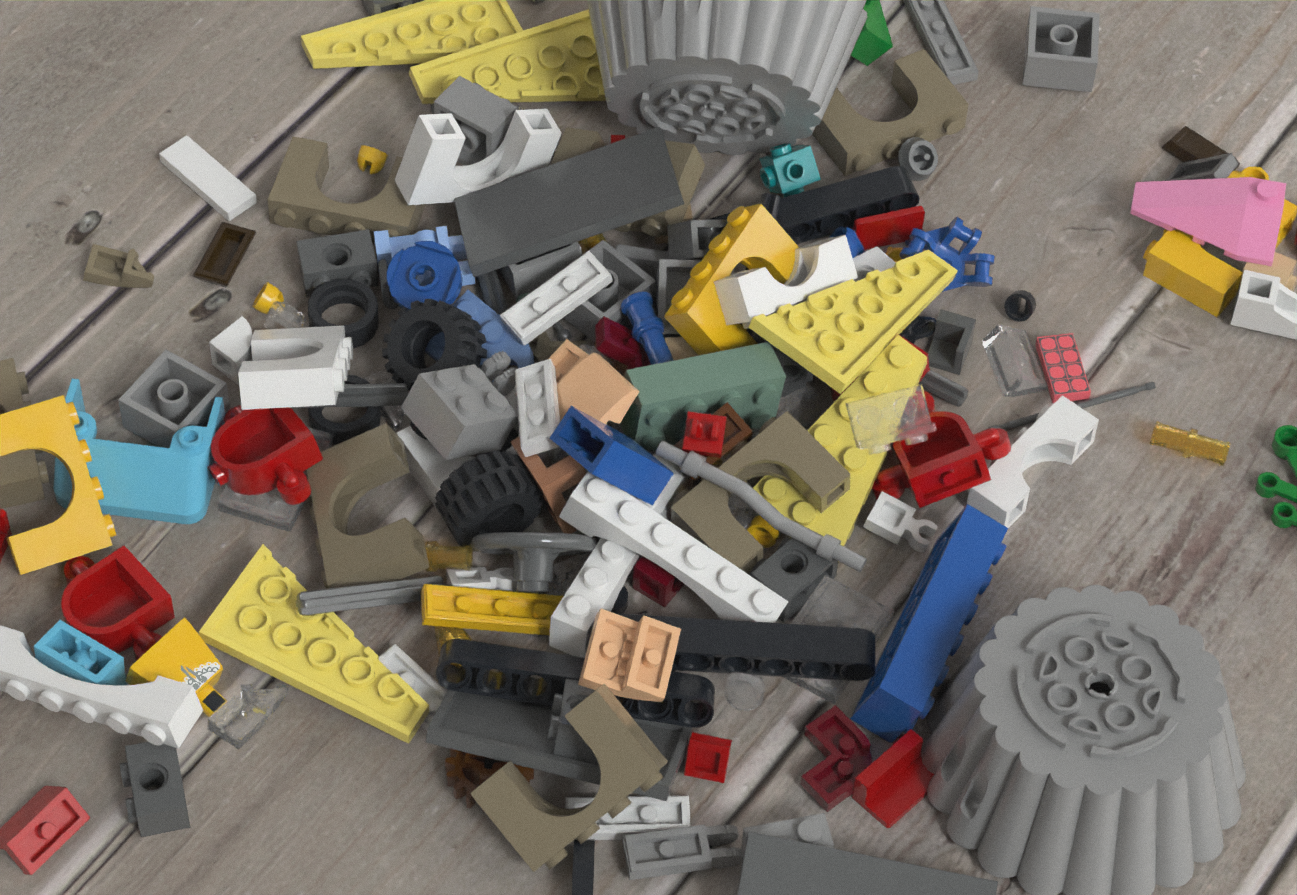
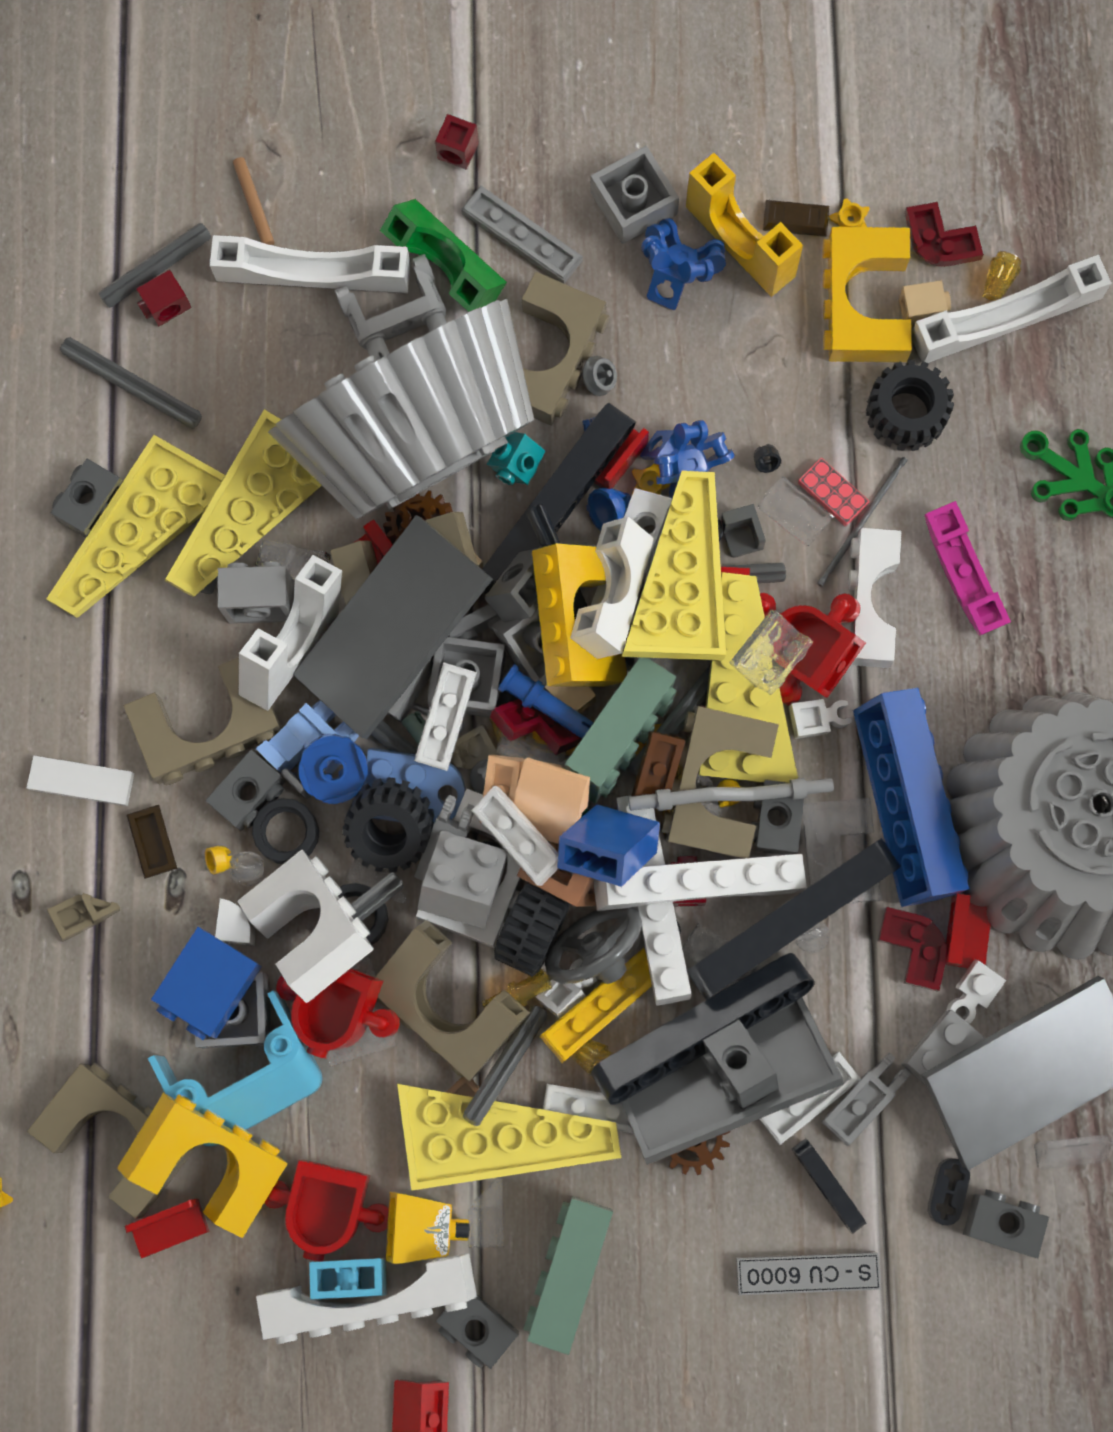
camera: 30 degrees left, 25 degrees up
yellow hinge [357,145,388,175] -> none
dark tan arch [470,684,668,872] -> none
light nougat slope [578,609,681,702] -> none
red tile [682,411,727,458] -> none
red tile [684,732,732,783] -> none
bright pink wedge [1130,177,1286,266] -> none
clear yellow pin [1150,421,1230,465] -> none
dark grey tile [1165,153,1238,181] -> none
none -> blue brick [151,927,262,1040]
none -> sand green brick [523,1196,613,1355]
none -> blue piece [641,218,726,310]
none -> yellow arch [686,153,803,297]
none -> black tyre [866,360,954,451]
none -> dark pink slope [924,501,1011,636]
none -> white plate [946,959,1006,1024]

